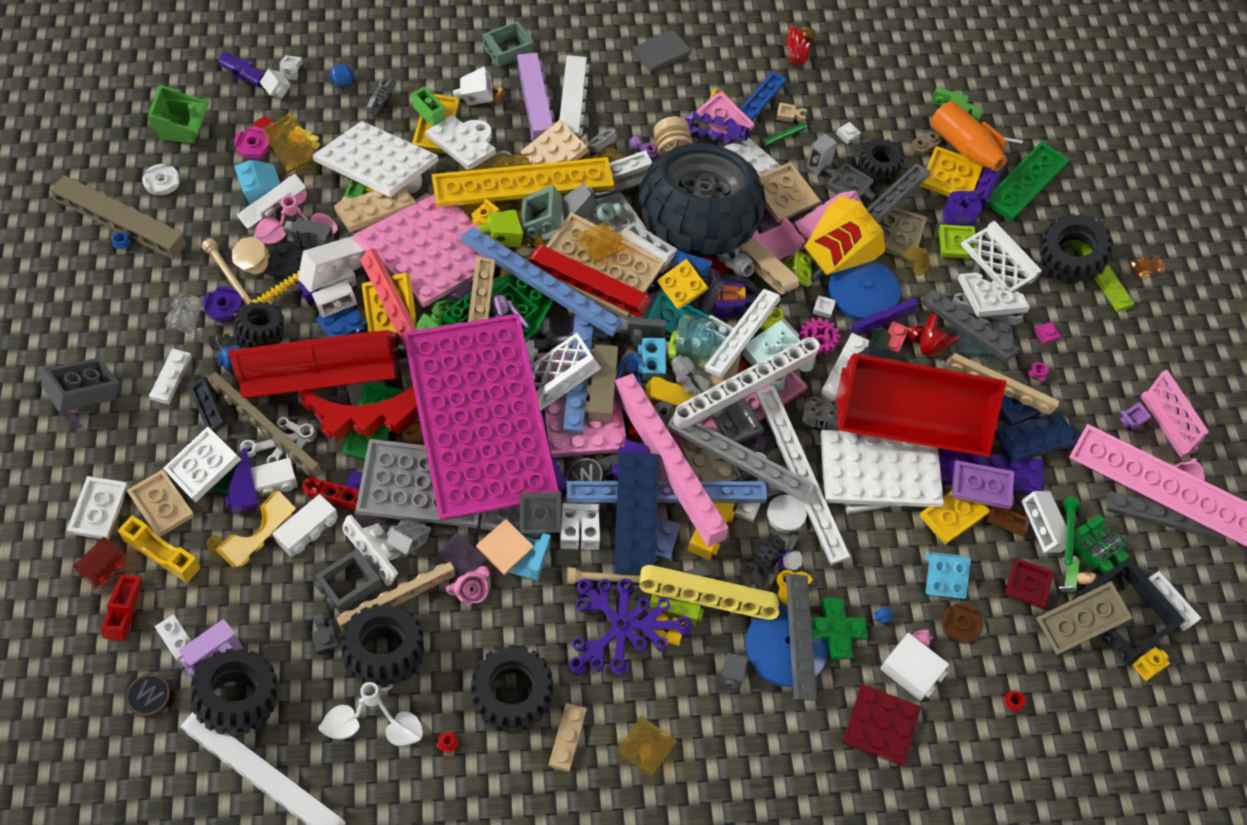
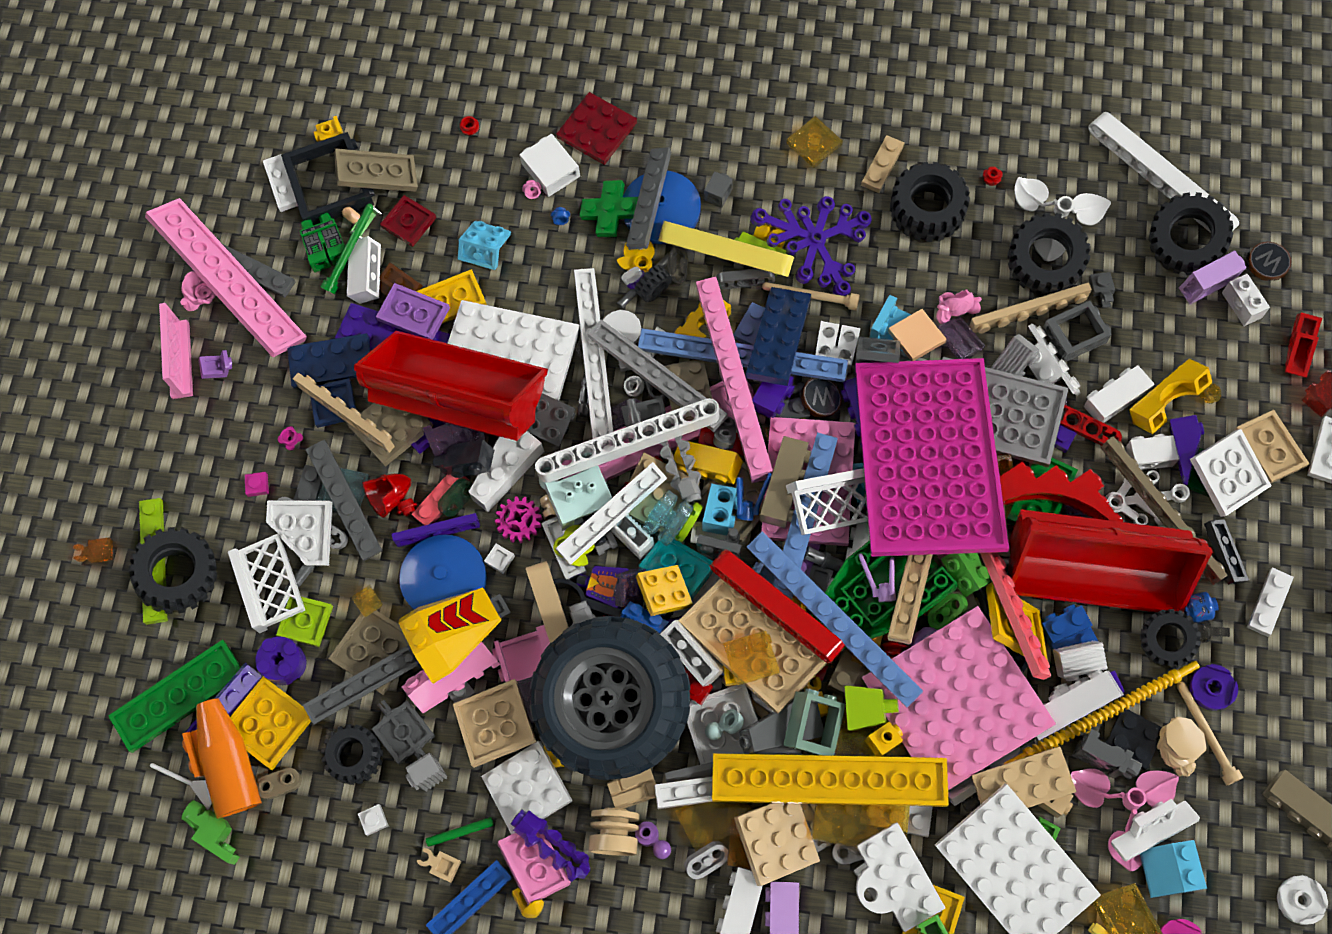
camera: 155 degrees left, 10 degrees up
yellow arch [118,515,201,583] -> none
clear bracket [165,292,203,334] -> none
lime bracket [785,251,812,292] -> none
reddish brown tile [941,603,983,644] -> none

